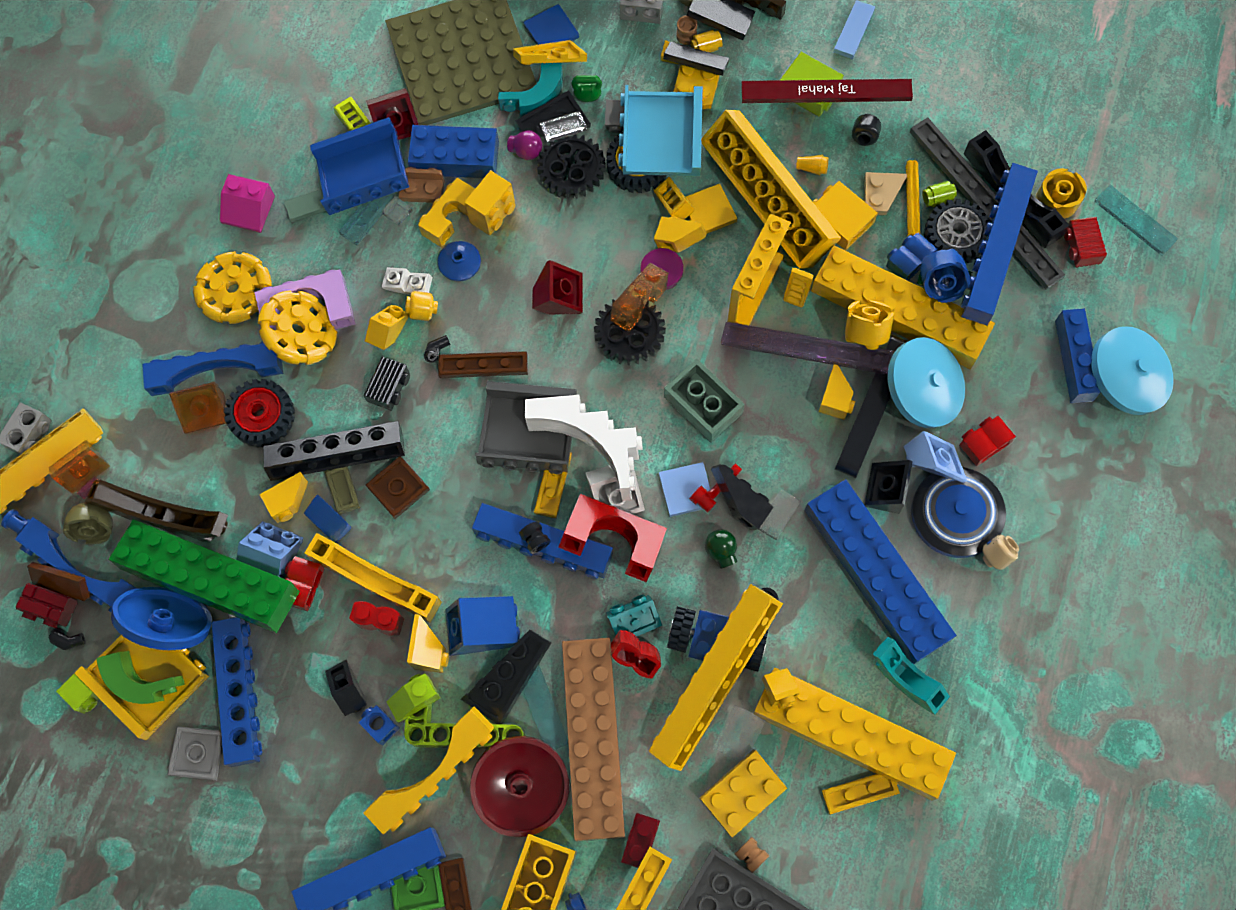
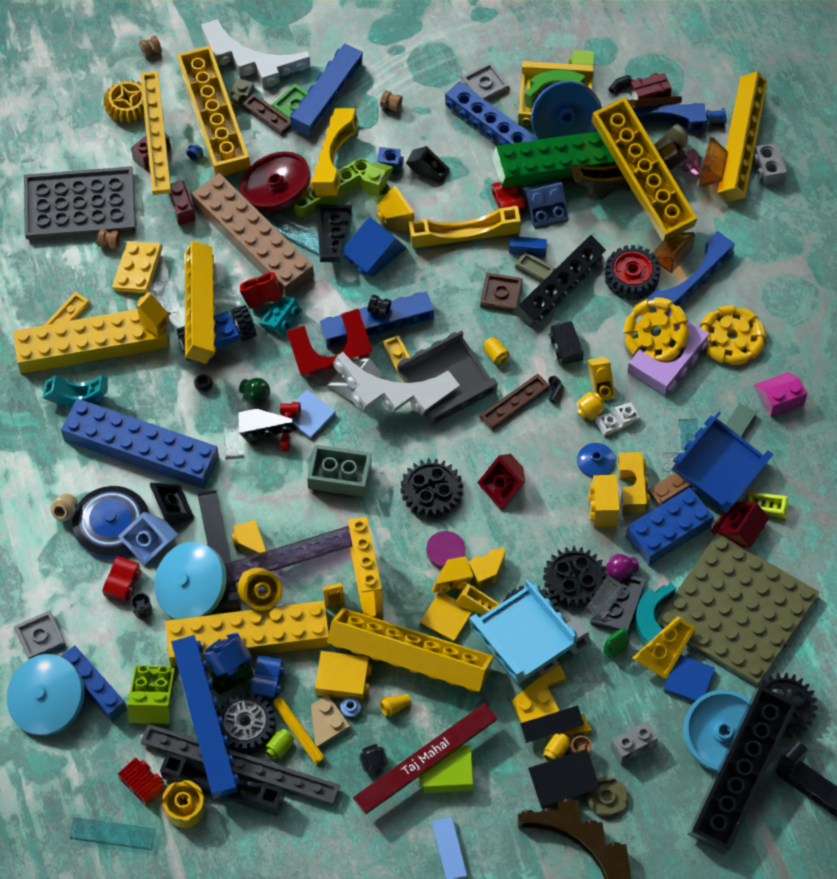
camera: 140 degrees right, 10 degrees down
yellow slope [260,472,308,523] -> none
red brick [349,601,404,636] -> none
clear orange arch [611,263,669,331] -> none
none -> light grey tile [14,610,66,660]
none -> lime slope [127,665,175,724]
none -> black wheel [131,593,152,619]
none -> light blue plate [340,697,361,717]
none -> medium nougat wheel [380,90,403,113]
none -> yellow slope [468,547,506,590]
none -> yellow brick [483,337,510,365]
none -> yellow brick [592,97,697,242]

